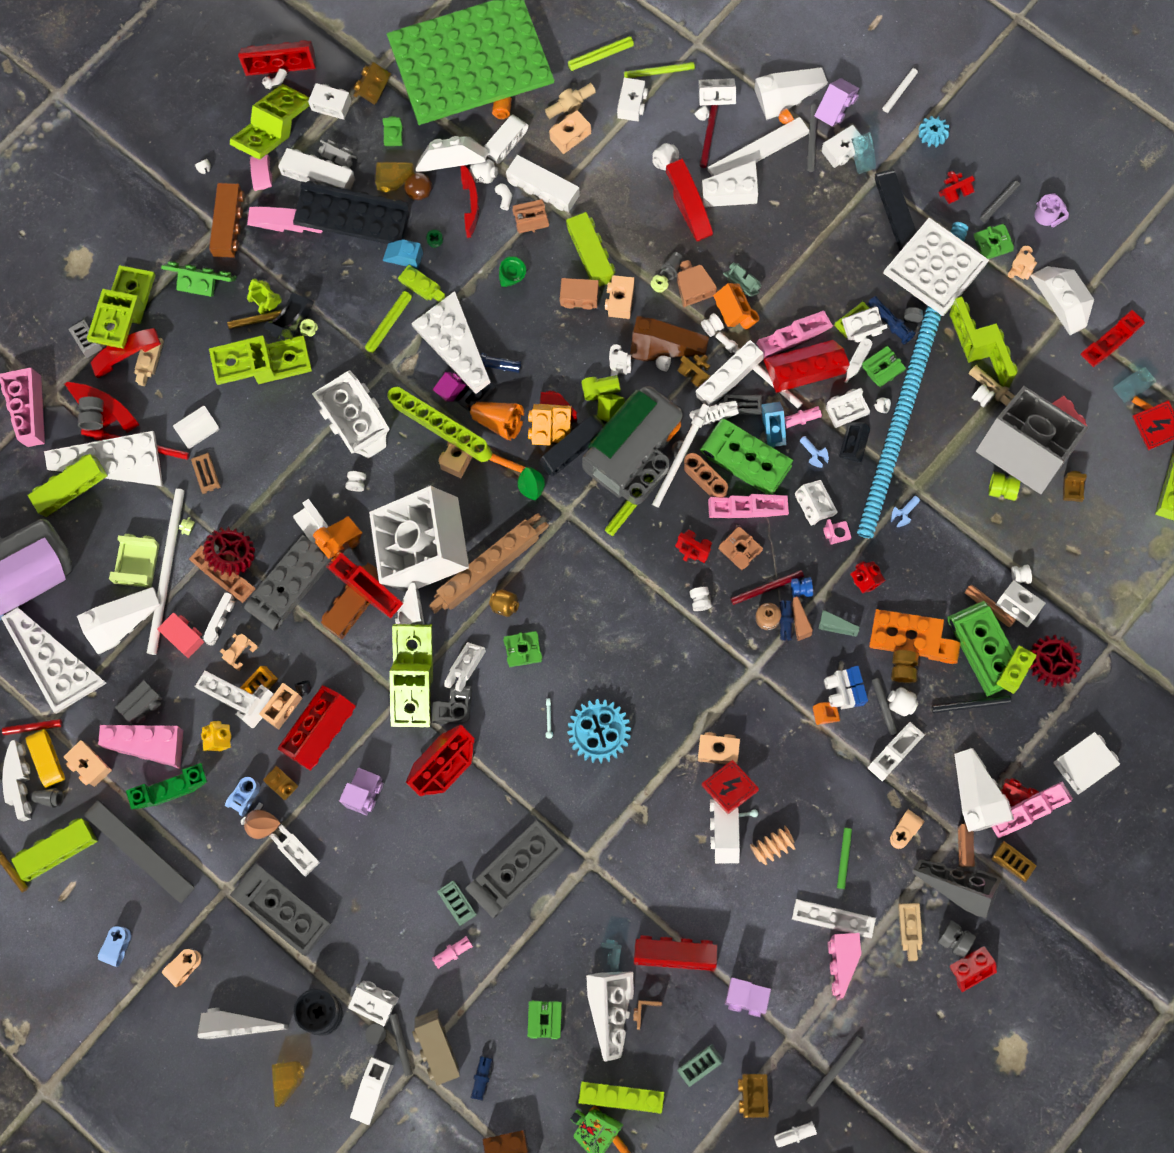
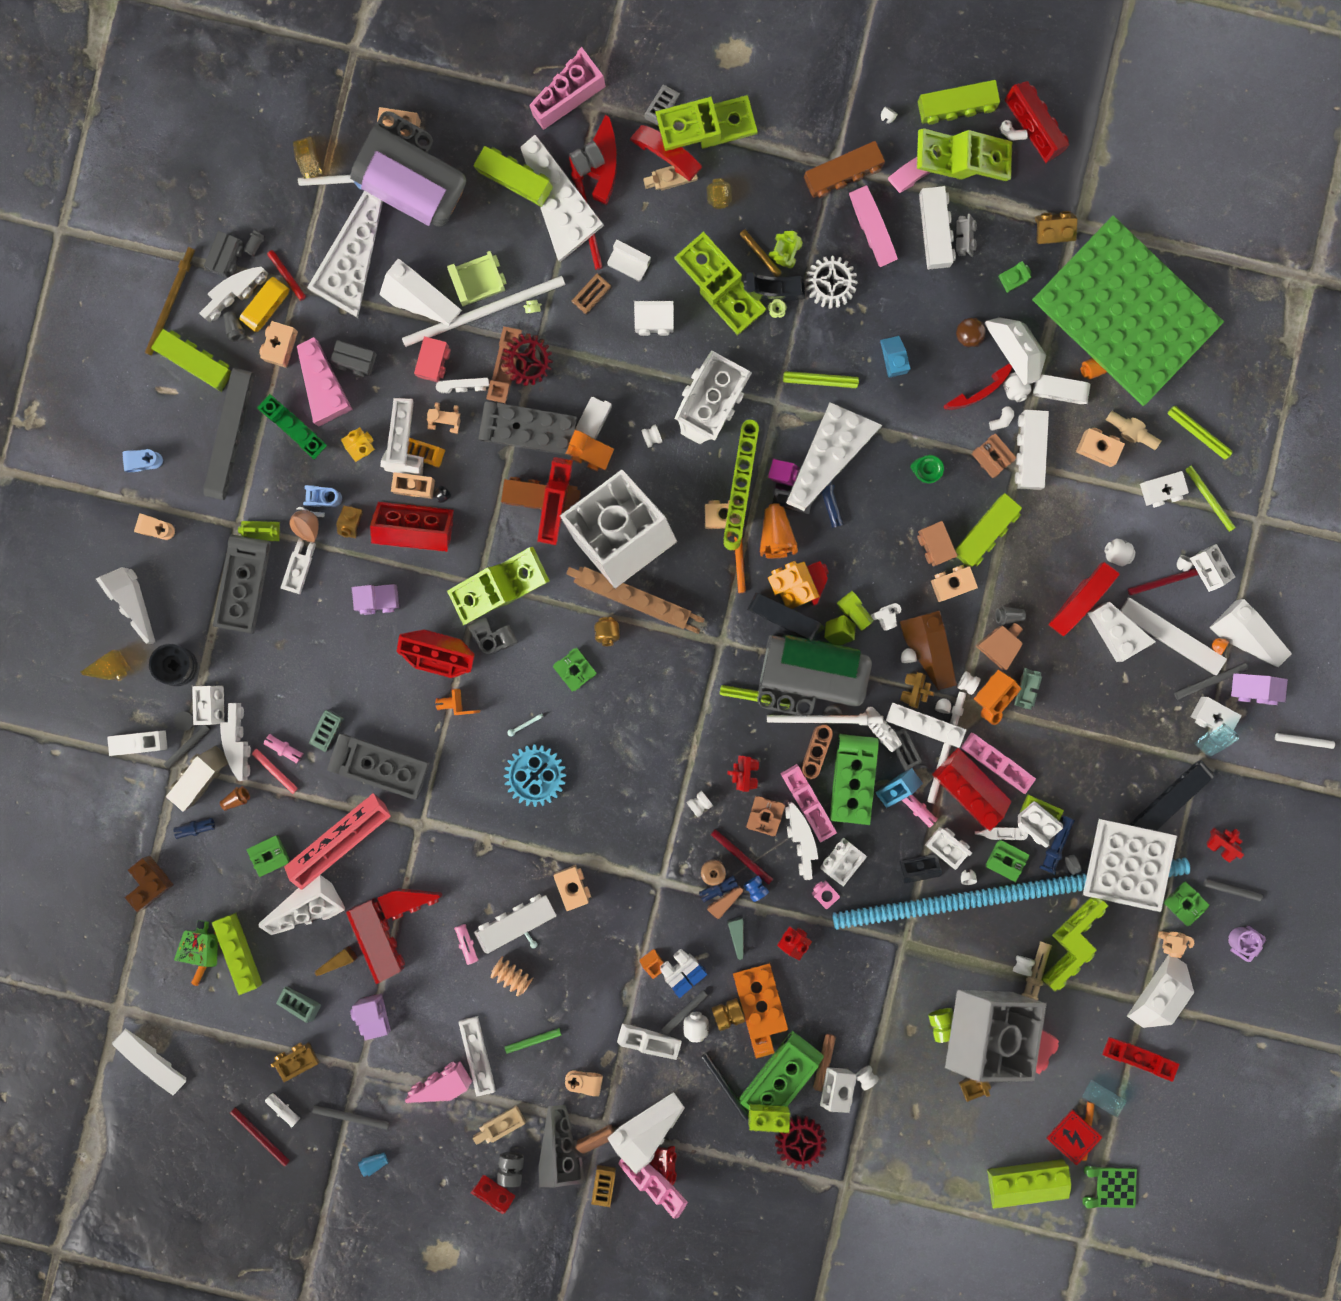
camera: 55 degrees right, 15 degrees up
bright green bracket [161,261,236,297] -> none
black bracket [293,181,408,244] -> none
white brick [308,83,352,120] -> none
clear yellow slope [375,162,415,192] -> none
white slope [395,583,425,625] -> none
lime hinge [398,265,446,302] -> none
dark green bush [426,230,443,248] -> none
white hinge [445,642,486,692] -> none
green piece [517,467,545,500] -> none
clear light blue bracket [601,939,622,971] -> none
medium nougat bracket [633,1001,662,1030] -> none
yellowish green plate [651,275,669,292] -> none
red tile [702,760,759,814] -> none
light blue bar [800,436,829,468] -> none
light blue bar [891,496,920,527] -> none
medium azure gear [918,115,949,147] -> none
white brick [1053,732,1120,795] -> none
none -> dark orange cone [219,786,250,811]
none -> white slope [220,703,251,781]
none -> lime hinge [238,521,280,541]
none -> coral bar [252,749,298,794]
none -> coral brick [284,793,391,890]
none -> pearl gold slope [315,946,357,976]
none -> dark azure cone [358,1153,388,1177]
none -> red slope [378,888,442,920]
none -> orange bracket [435,689,480,715]
none -> bright pink pin [454,924,478,965]
none -> white slope [634,301,673,336]
none -> clear yellow head [707,178,732,209]
none -> white slope [785,802,818,880]
none -> white gear [805,256,858,309]
none -> lime brick [918,80,1000,125]
none -> white hinge [935,699,951,714]

